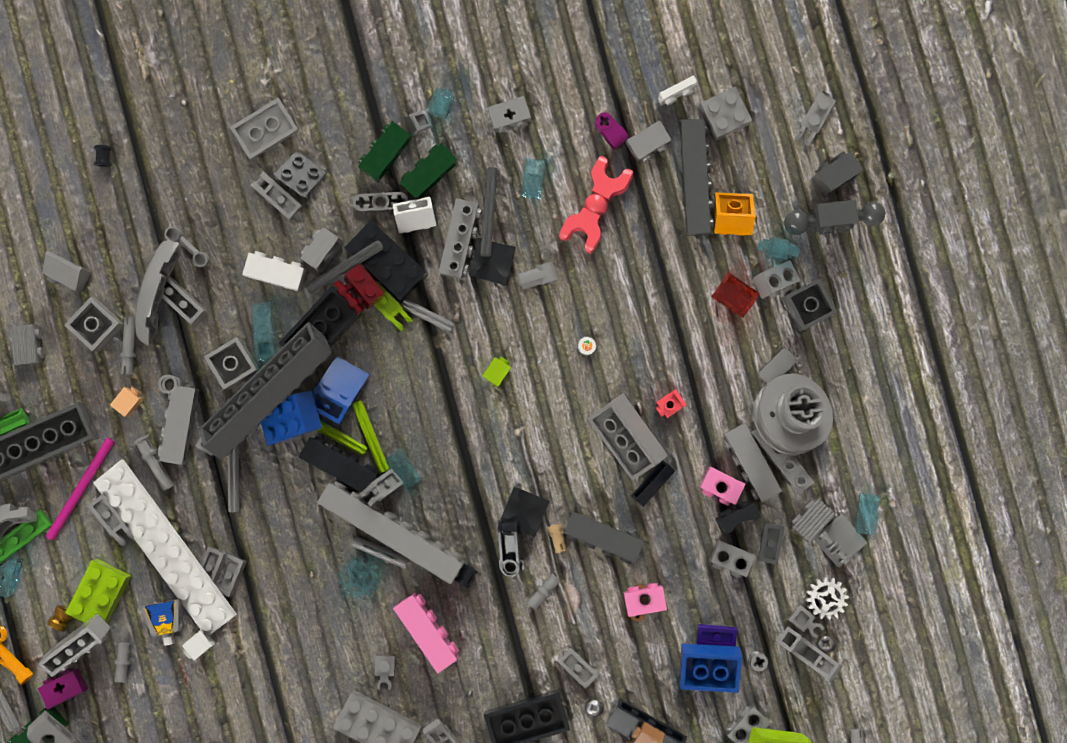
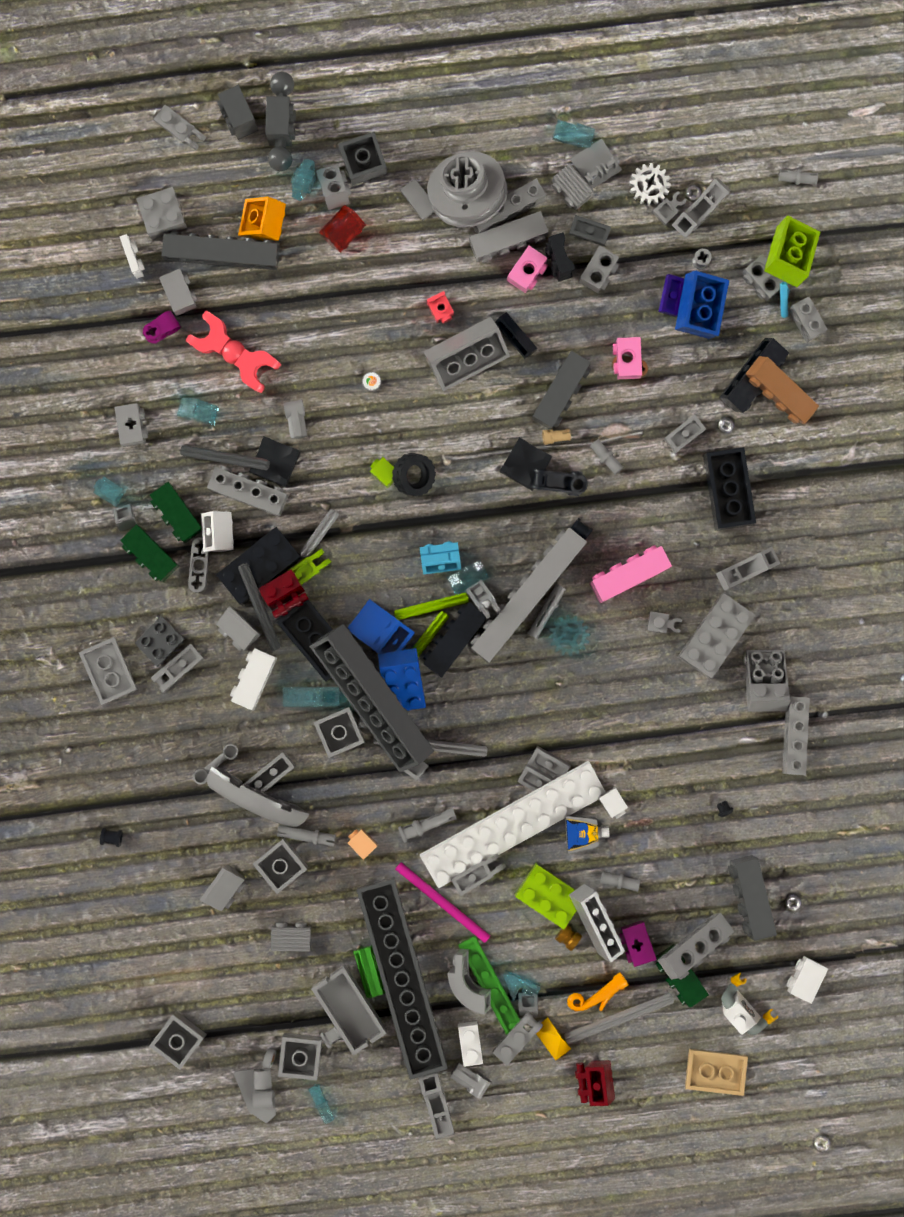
camera: 85 degrees left, 0 degrees up
light grey hinge [158,375,199,465] -> none
none -> black tyre [392,453,436,497]
none -> medium azure brick [420,541,461,575]

